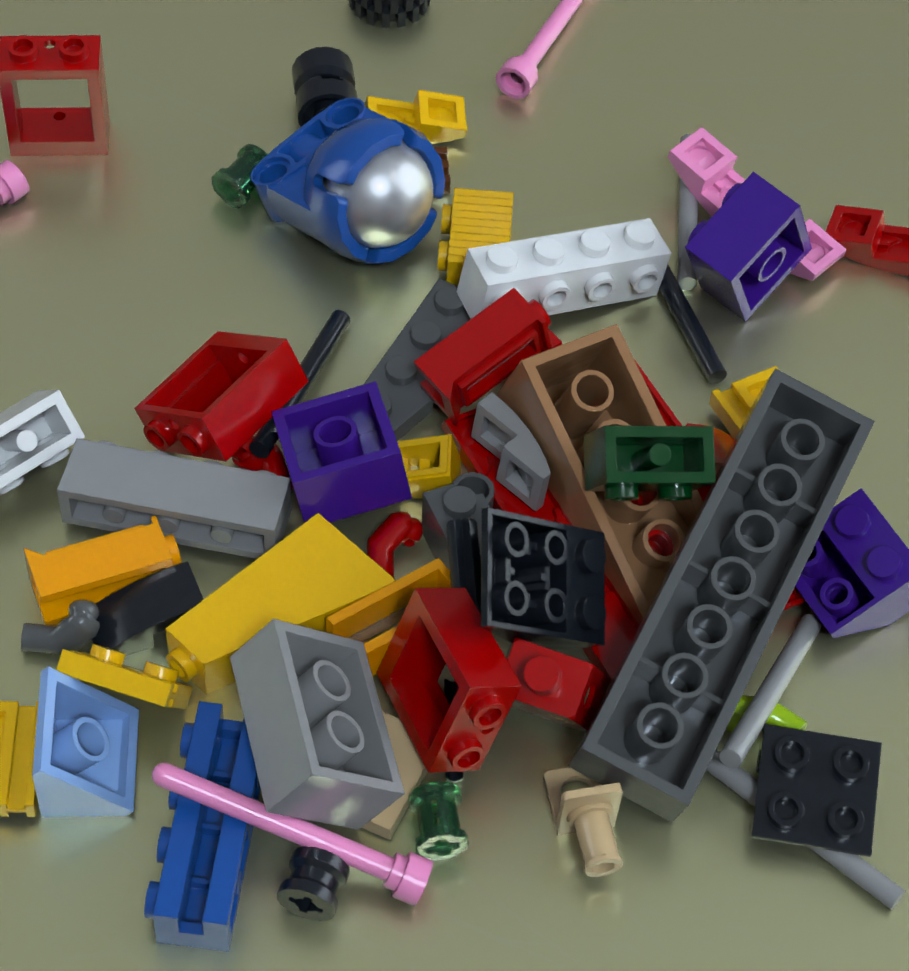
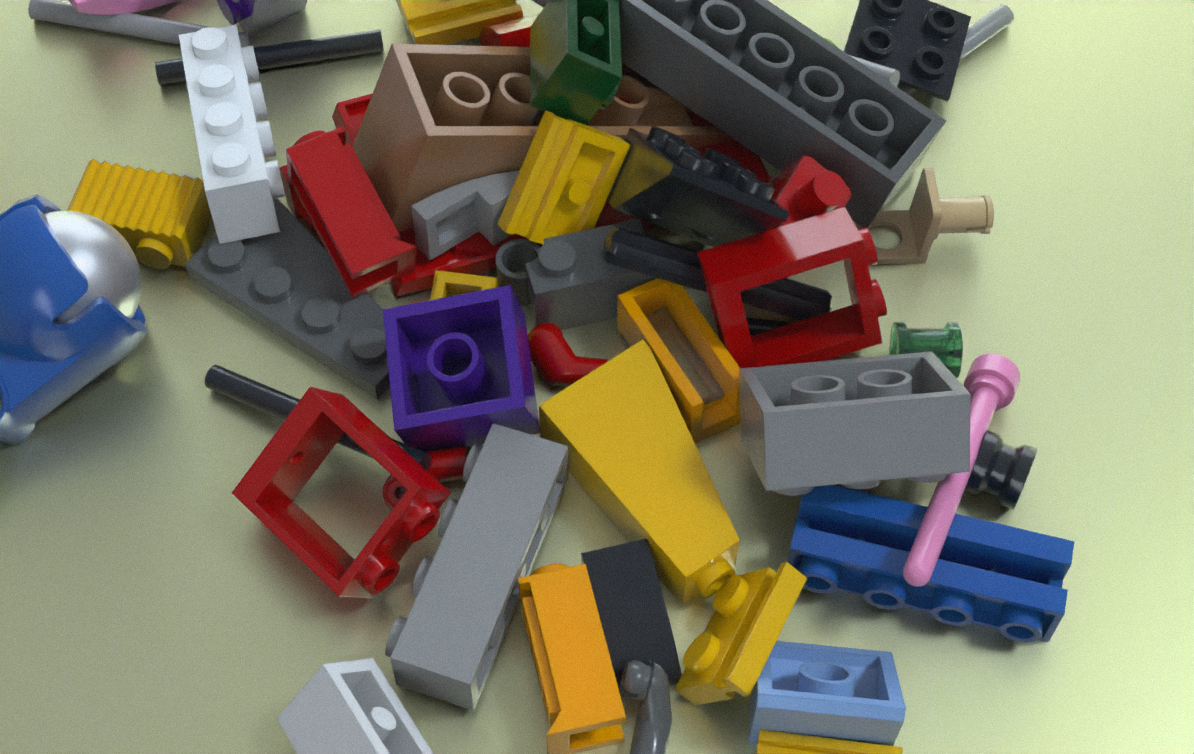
camera: 80 degrees left, 5 degrees up
none -> yellow plate [497,110,631,245]

